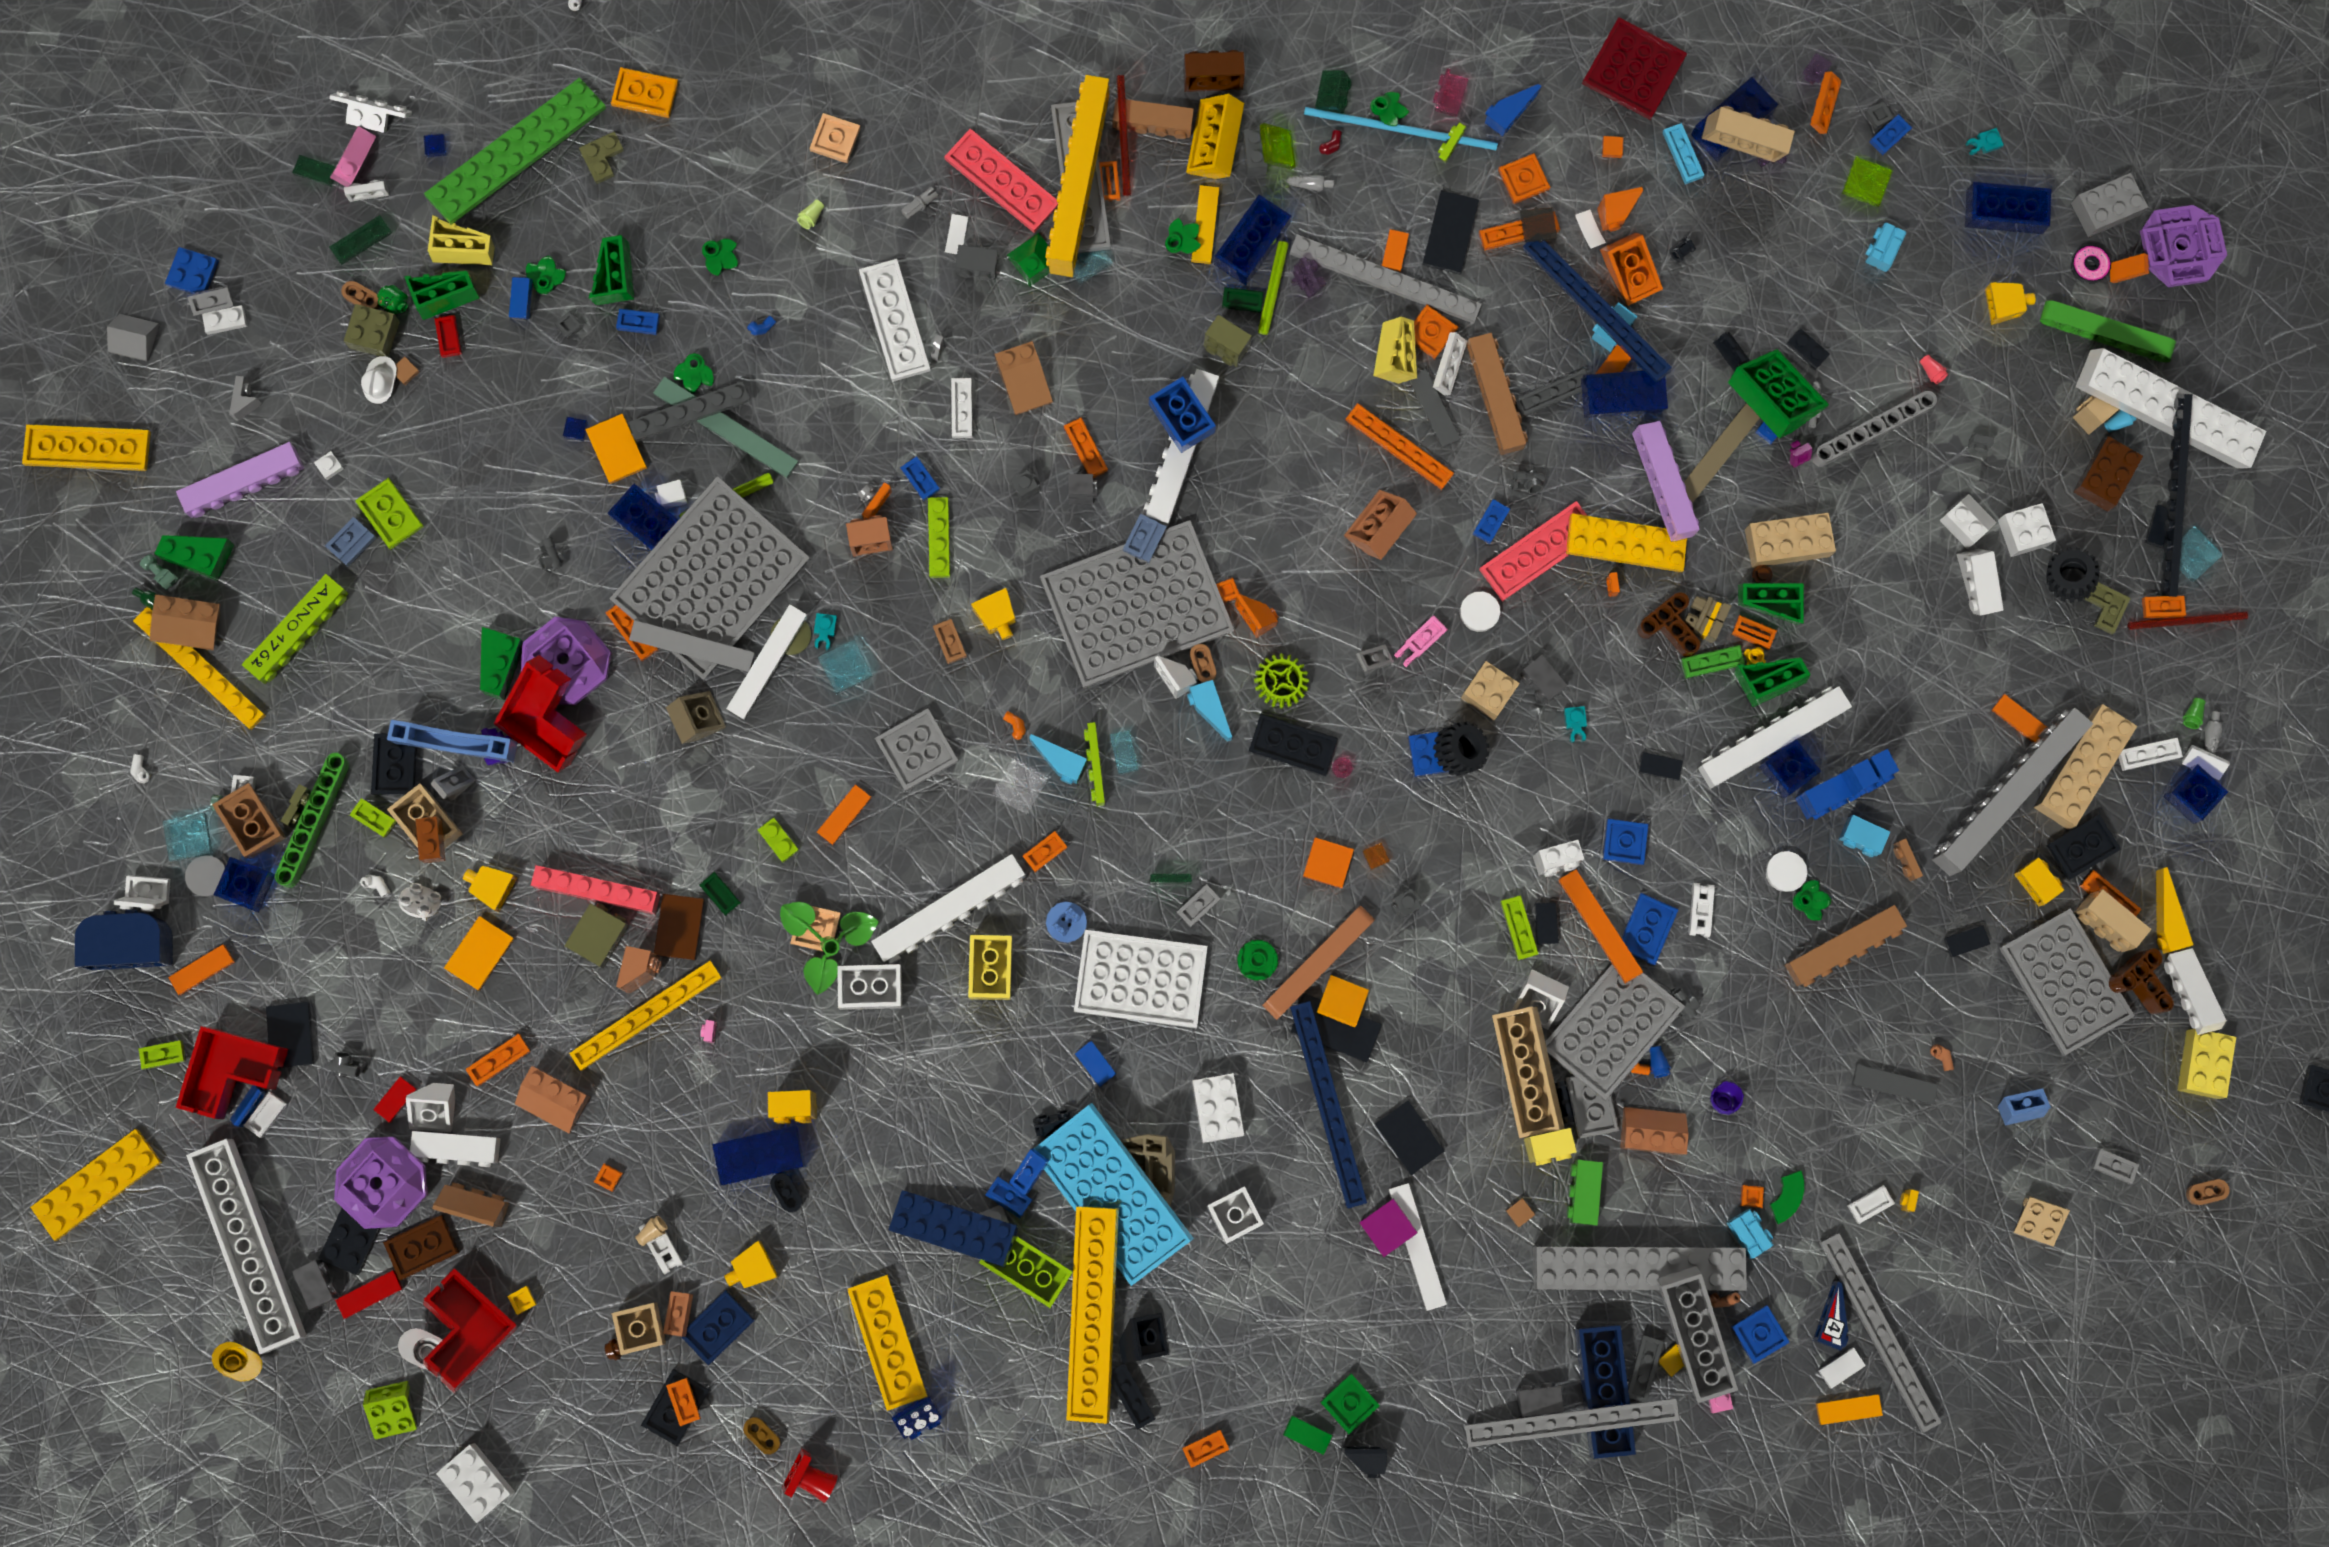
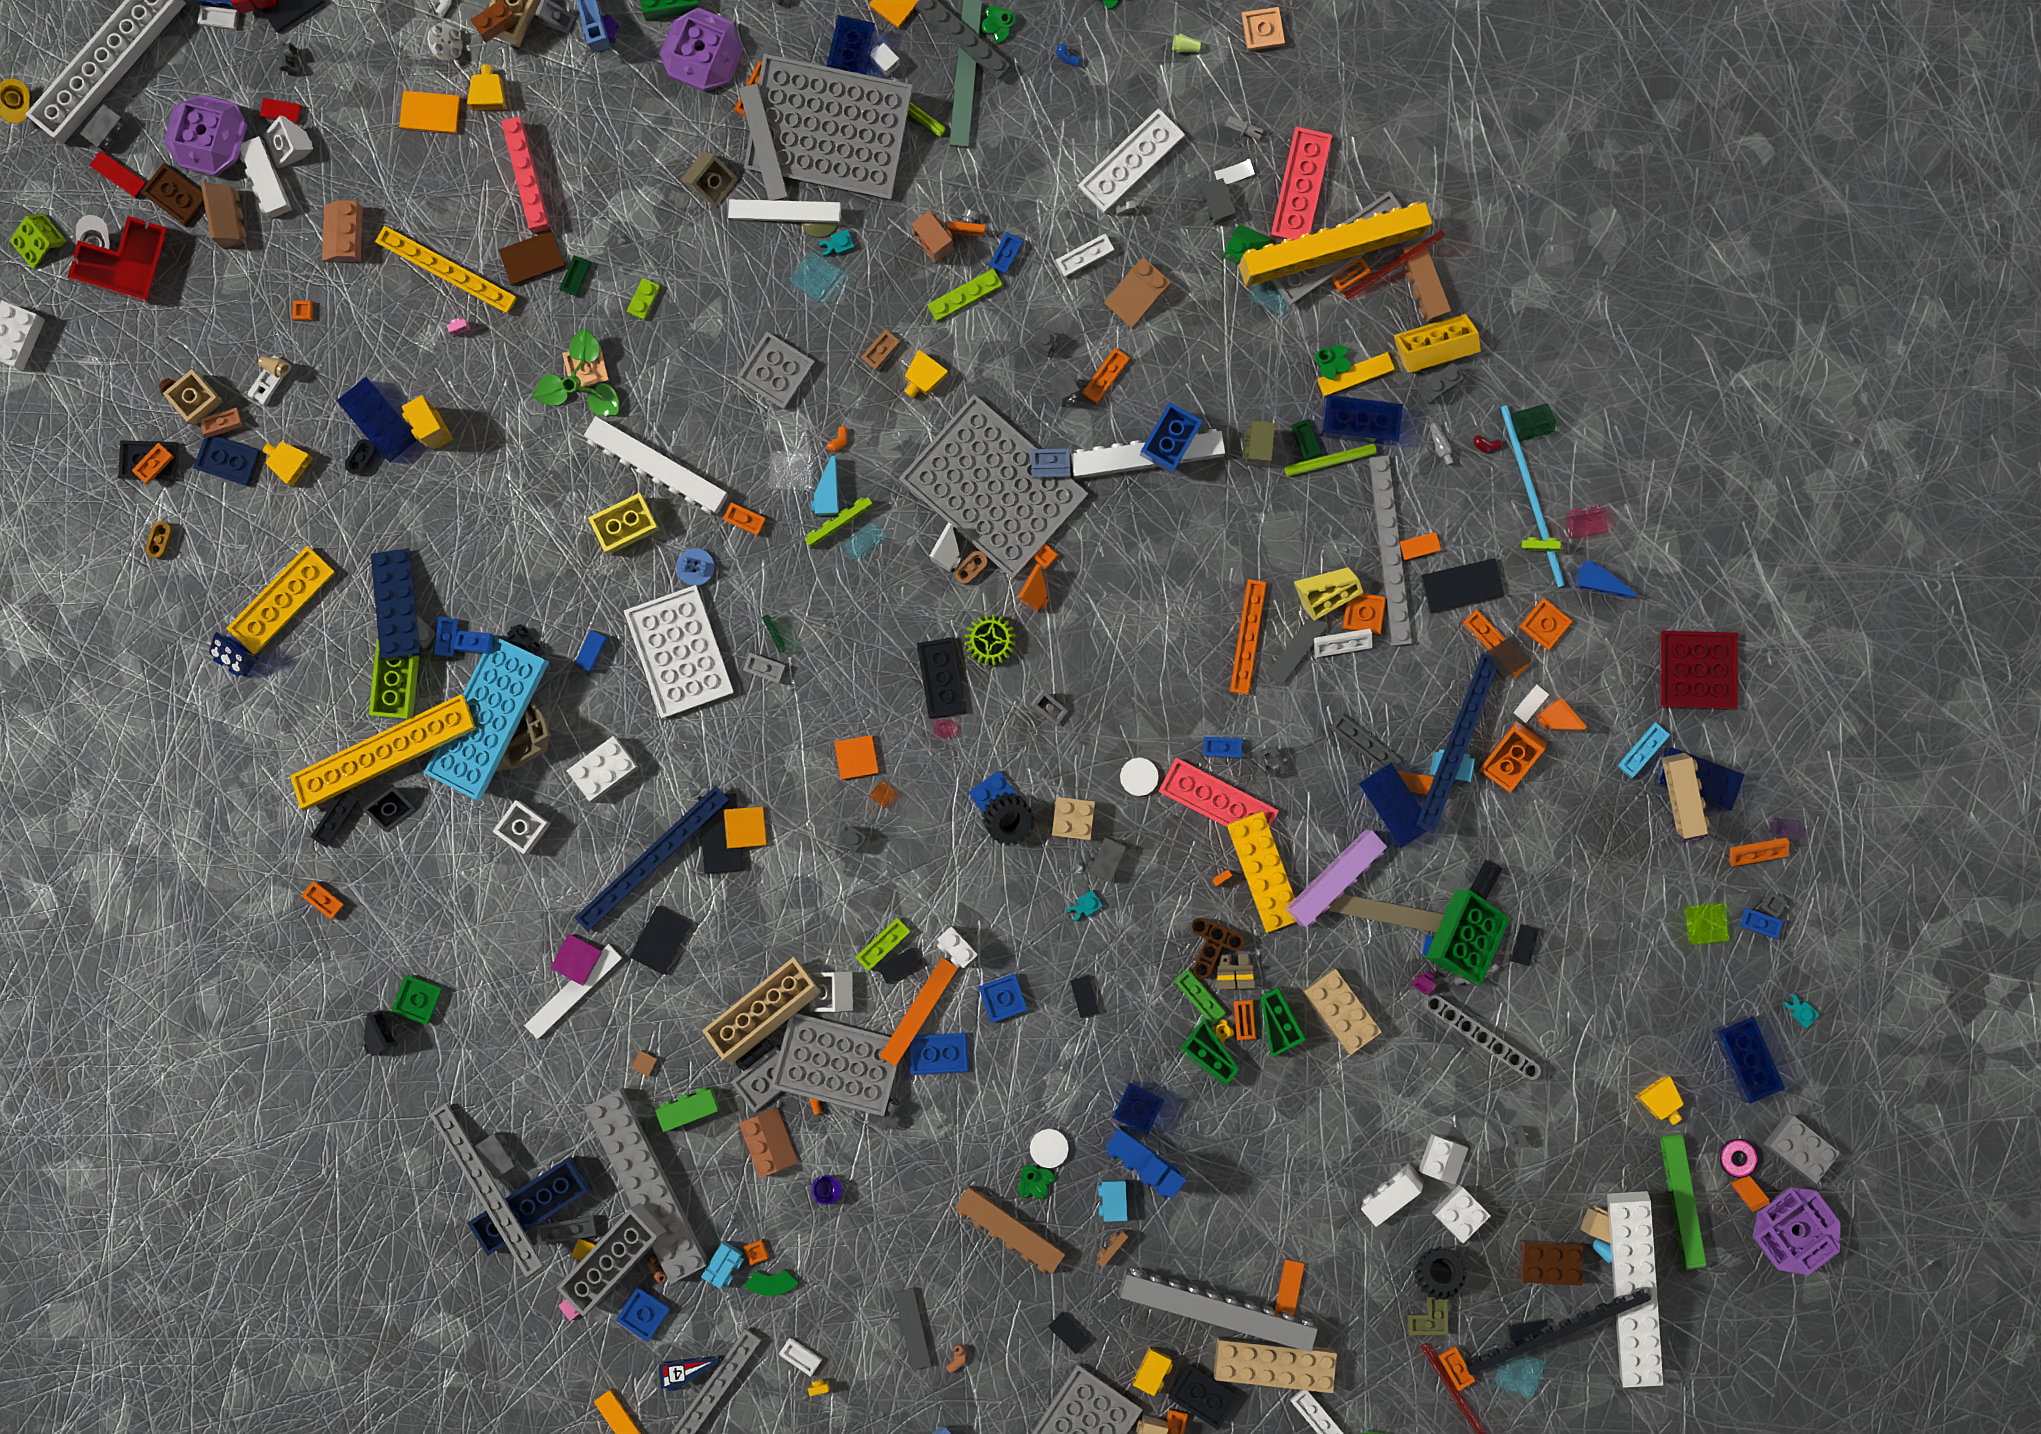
camera: 70 degrees right, 5 degrees up
black plate [318,1208,380,1275] -> none
orange plate [465,1034,531,1087] -> none
red piece [494,655,587,773] -> none
yellow plate [507,1286,537,1315] -> none
olive brick [564,903,629,968] -> none
nougat slope [616,946,662,993] -> none
red plant [782,1448,838,1503] -> none
orange tile [817,784,872,845] -> none
white brick [837,964,902,1010] -> none
reddish brown brick [1183,50,1245,92] -> none
medium azure slope [1187,680,1232,742] -> none
green tile [1237,940,1278,981] -> none
clear neon green tile [1259,123,1296,170] -> none
nougat beam [1262,905,1375,1020] -> none
green slope [1283,1416,1333,1455] -> none
clear purple hips [1291,257,1326,298] -> none
nougat slope [1344,490,1417,560] -> none
green plate [1370,92,1409,126] -> none
bright pink hinge [1394,615,1448,667] -> none
medium nougat brick [1466,332,1528,455] -> none
light yellow brick [1524,1128,1577,1166] -> none
orange tile [1602,136,1623,158] -> none
blue cone [1649,1046,1671,1078] -> none
black bush [1669,237,1696,263] -> none
white plate [1688,883,1715,937] -> none
white brick [1698,686,1852,789] -> none
reddish brown plate [1752,565,1773,583] -> none
white tile [1818,1347,1866,1389] -> none
medium azure brick [1865,223,1906,272] -> none
coral cone [1919,355,1948,384] -> none

